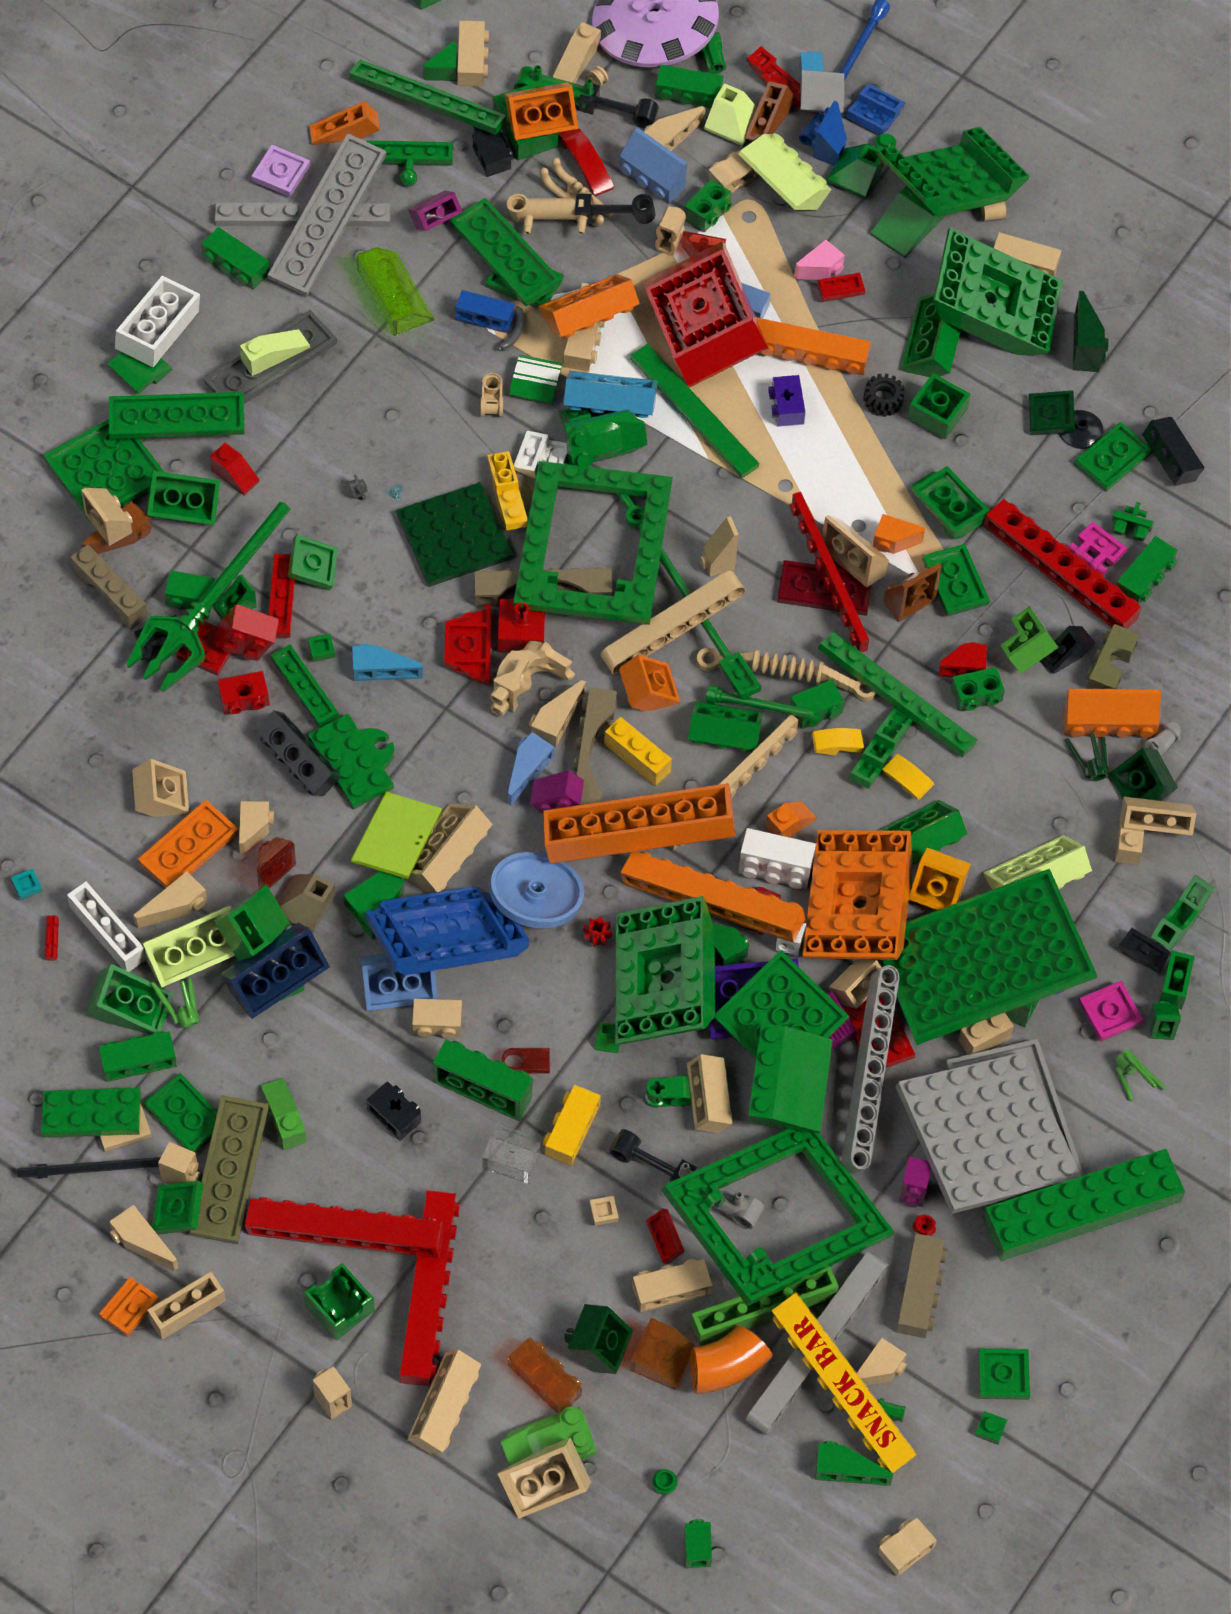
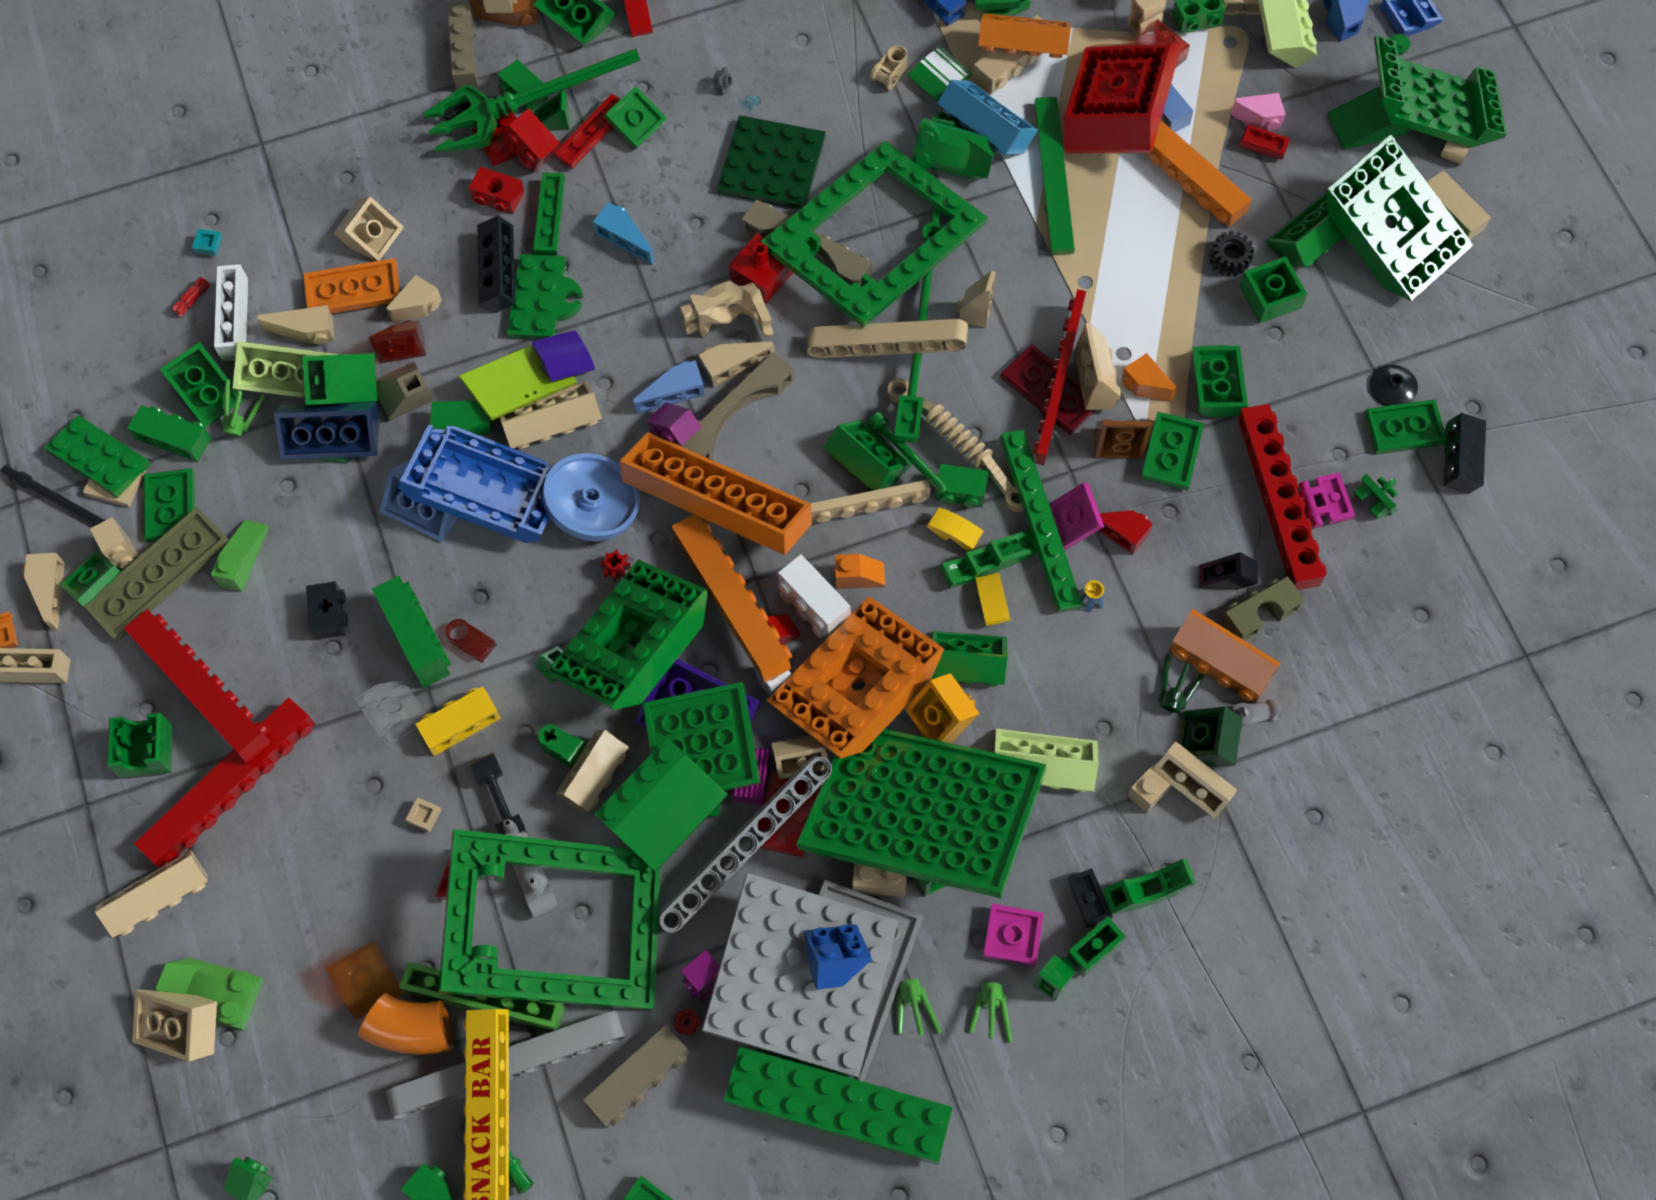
camera: 40 degrees right, 5 degrees up
green plate [308,633,335,662] -> none
tan brick [313,1366,352,1420] -> none
tan brick [413,999,462,1038] -> none
red wing [444,604,491,686] -> none
yellow slope [487,451,528,531] -> none
dark grey piece [498,306,524,351] -> none
clear orange brick [508,1337,582,1414] -> none
white slope [514,431,568,479] -> none
dark green brick [564,1304,633,1374] -> none
yellow brick [604,717,672,787] -> none
orange slope [619,655,681,712] -> none
tan brick [632,1259,712,1312] -> none
green plate [652,1469,678,1495] -> none
green slope [713,923,749,966] -> none
dark purple brick [768,375,806,427] -> none
green slope [826,144,884,198] -> none
tan slope [857,1338,907,1386] -> none
green brick [951,667,1005,711] -> none
bright green brick [1001,606,1059,674] -> none
dark green tile [1029,390,1075,435] -> none
dark green slope [1073,291,1109,372] -> none
green brick [1117,536,1178,604] -> none
none -> dark purple slope [532,330,595,382]
none -> blue slope [804,924,871,990]
none -> bright green plant [896,979,942,1035]
none -> dark pink plate [1049,482,1104,549]
none -> piece [1080,580,1104,612]

